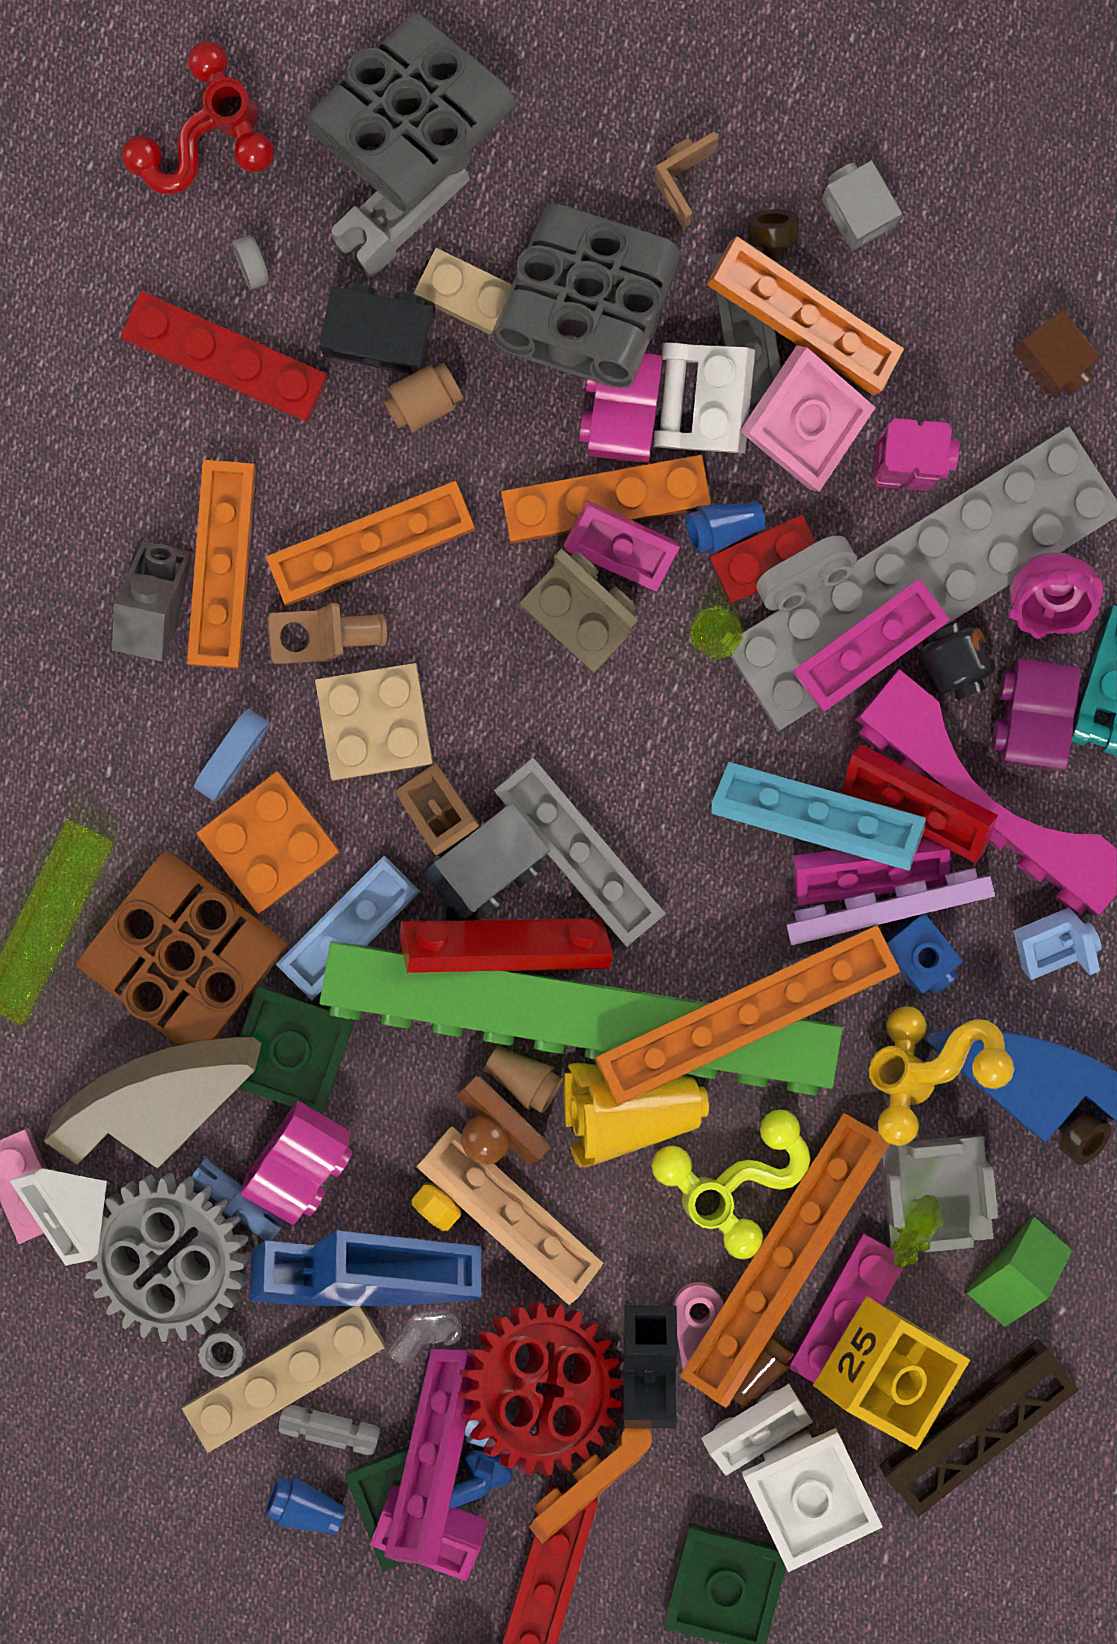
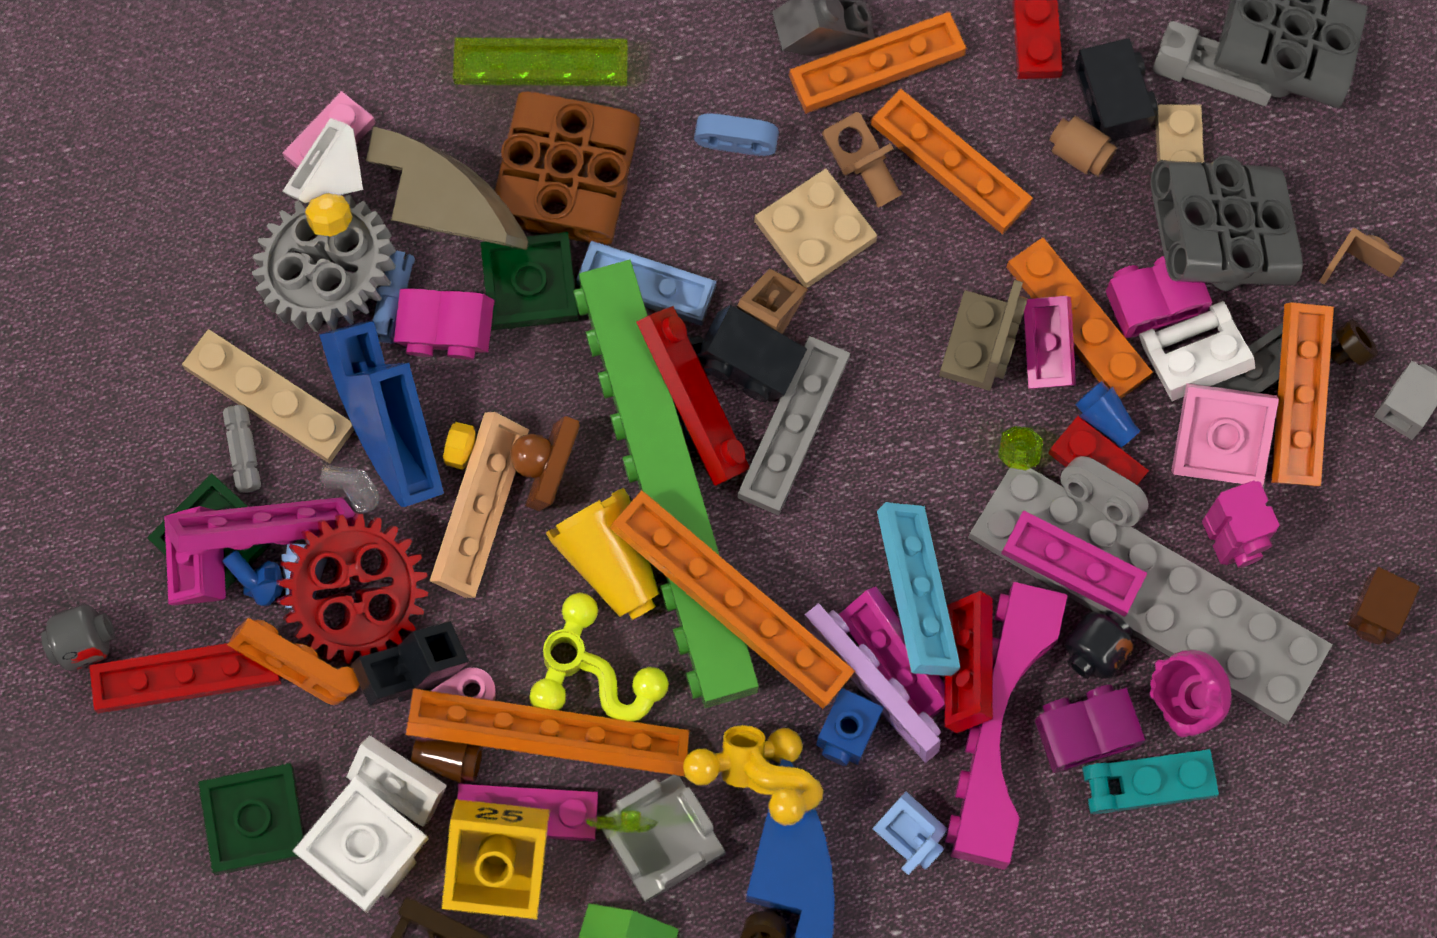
camera: 60 degrees right, 15 degrees down
orange plate [196,771,341,914] -> none
light grey axle [198,1327,247,1378] -> none
blue cone [265,1476,345,1535] -> none
medium nougat cone [484,1045,563,1113] -> none
none -> yellow tile [305,193,352,237]

